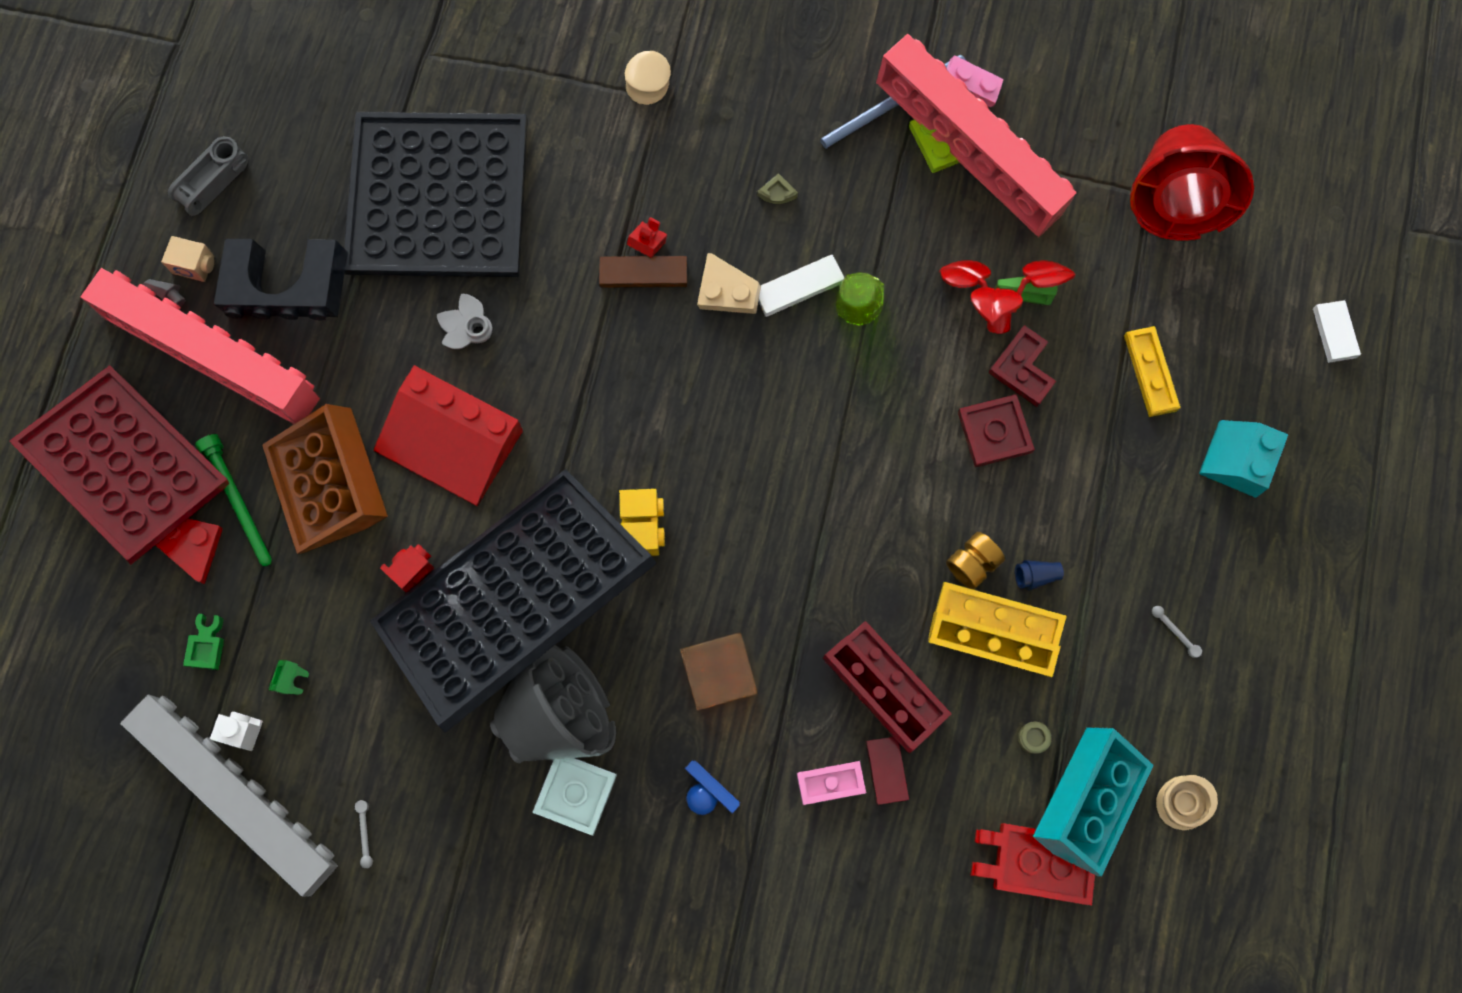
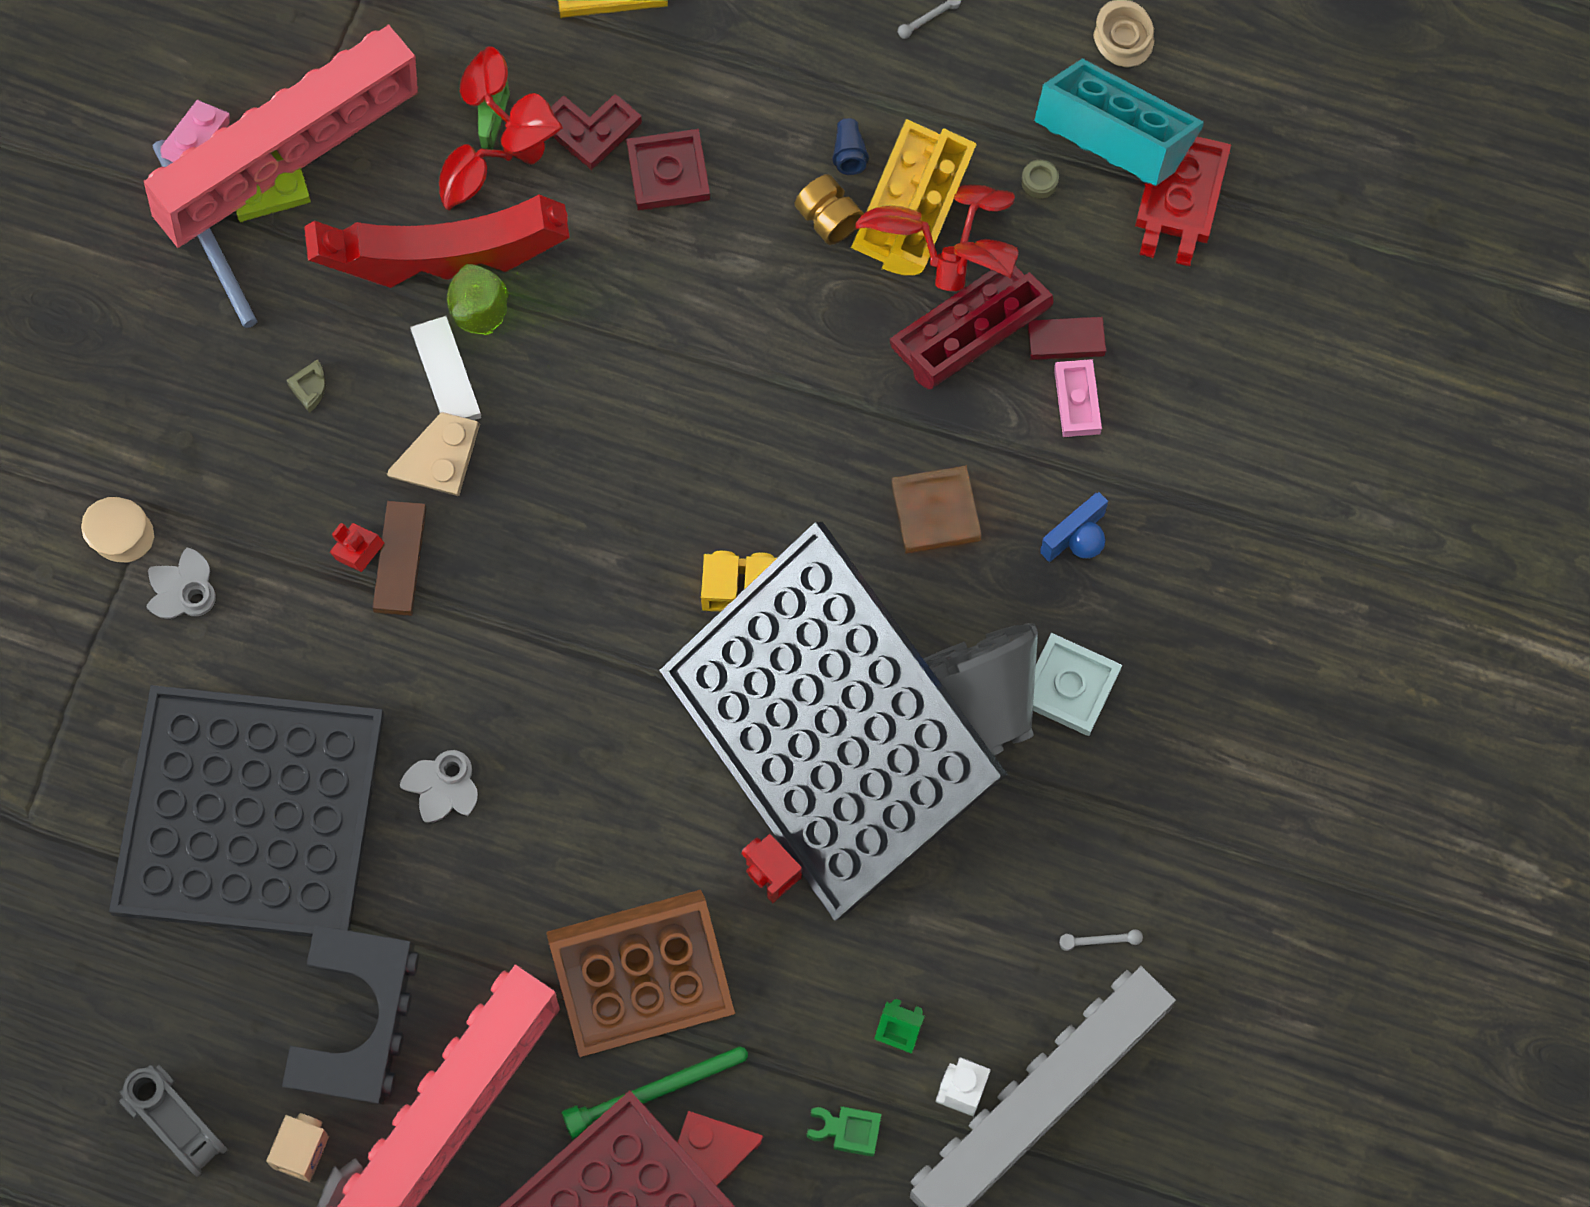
camera: 85 degrees left, 5 degrees down
red slope [374,365,523,507] -> none
none -> light grey plate [146,548,216,619]
none -> red arch [304,195,570,288]
none -> red plant [855,185,1018,291]

